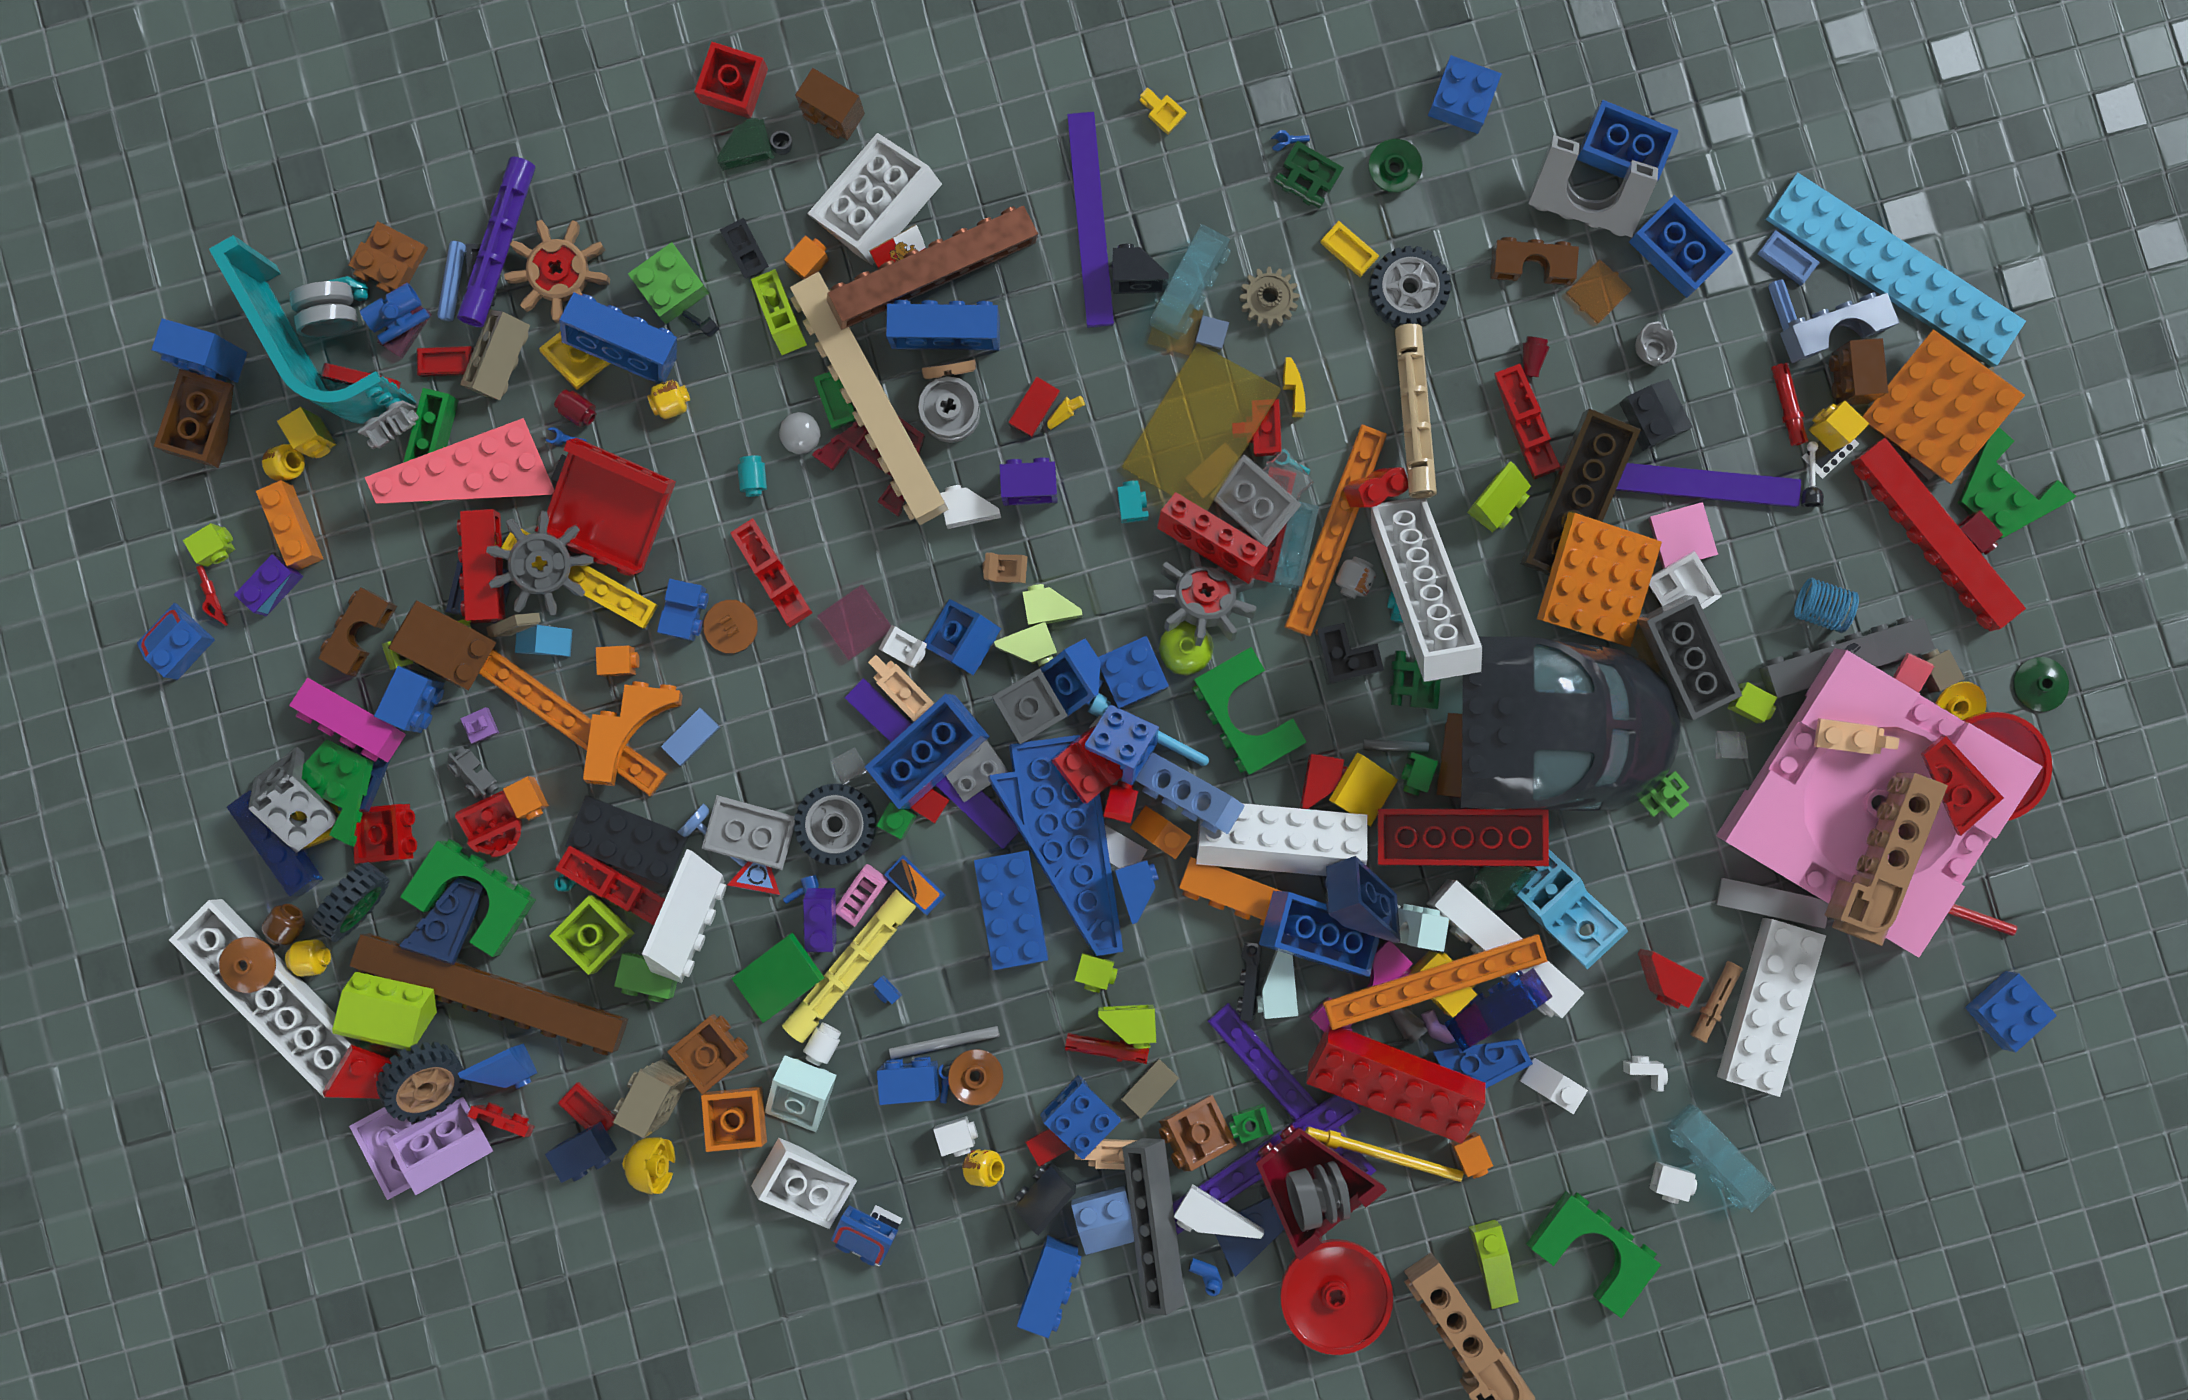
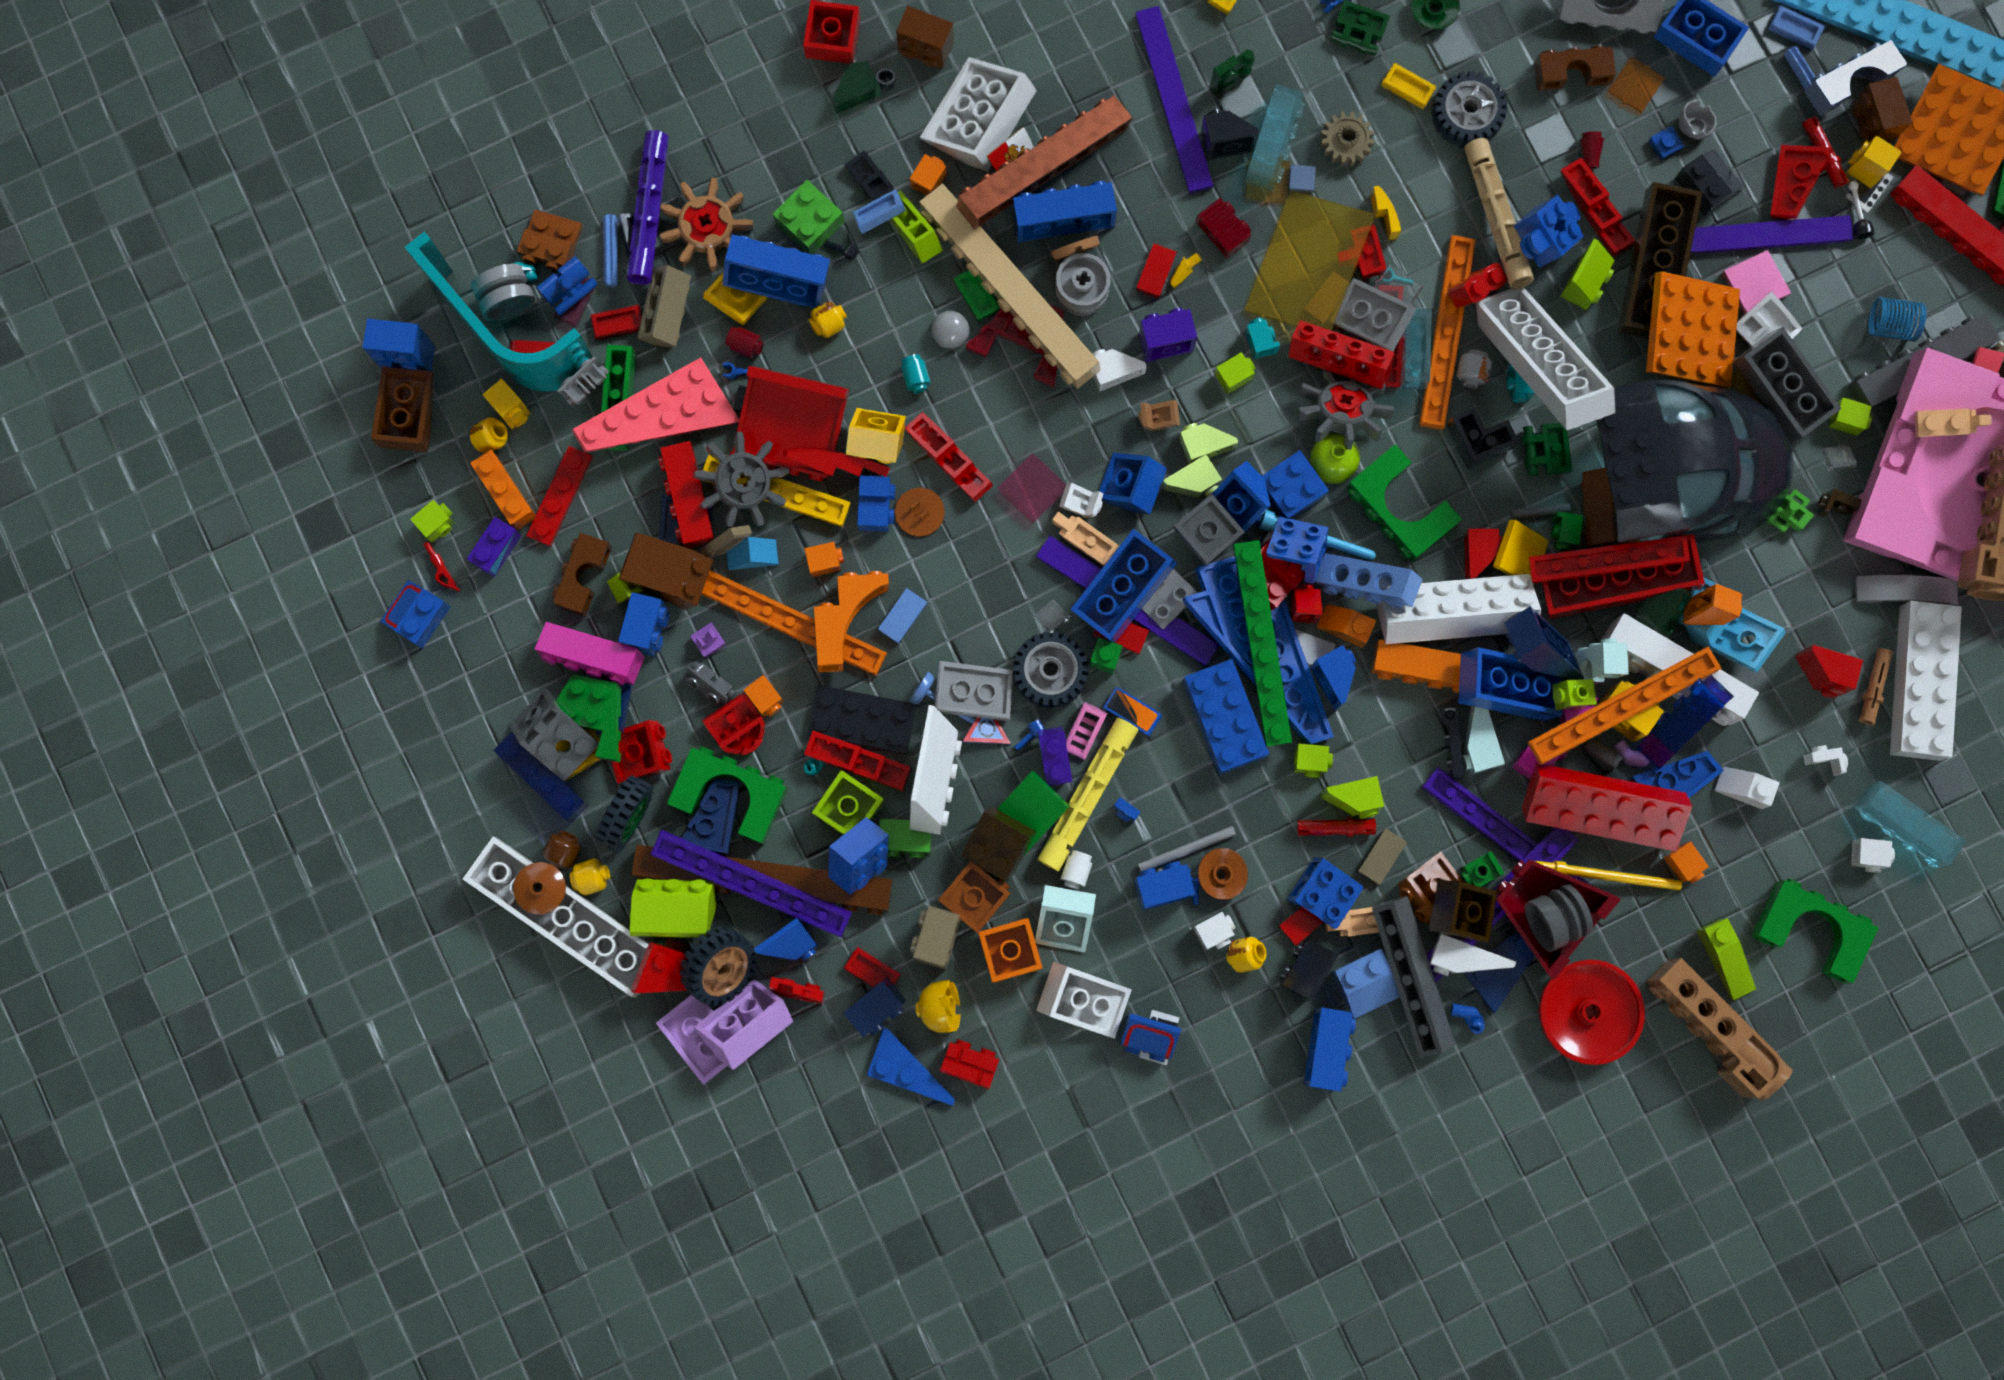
camera: 15 degrees left, 5 degrees down
none -> red plate [526,446,593,547]
none -> dark purple tile [650,830,852,938]
none -> red slope [783,449,890,477]
none -> blue brick [828,817,889,895]
none -> yellow brick [846,408,906,464]
none -> medium blue tile [852,189,906,234]
none -> blue wing [867,1028,955,1106]
none -> red brick [940,1039,999,1089]
none -> dark brown brick [961,806,1036,881]
none -> dark red brick [1195,198,1251,259]
none -> dark green plate [1209,50,1255,95]
none -> lime brick [1214,352,1255,395]
none -> green plate [1233,540,1292,746]
none -> dark brown brick [1429,879,1498,943]
none -> blue brick [1514,195,1584,268]
none -> red plate [1529,535,1690,584]
none -> lime brick [1552,679,1597,710]
none -> blue plate [1648,126,1684,161]
none -> orange slope [1683,583,1742,625]
none -> red wing [1771,145,1832,219]
none -> dark brown bracket [1817,488,1862,517]

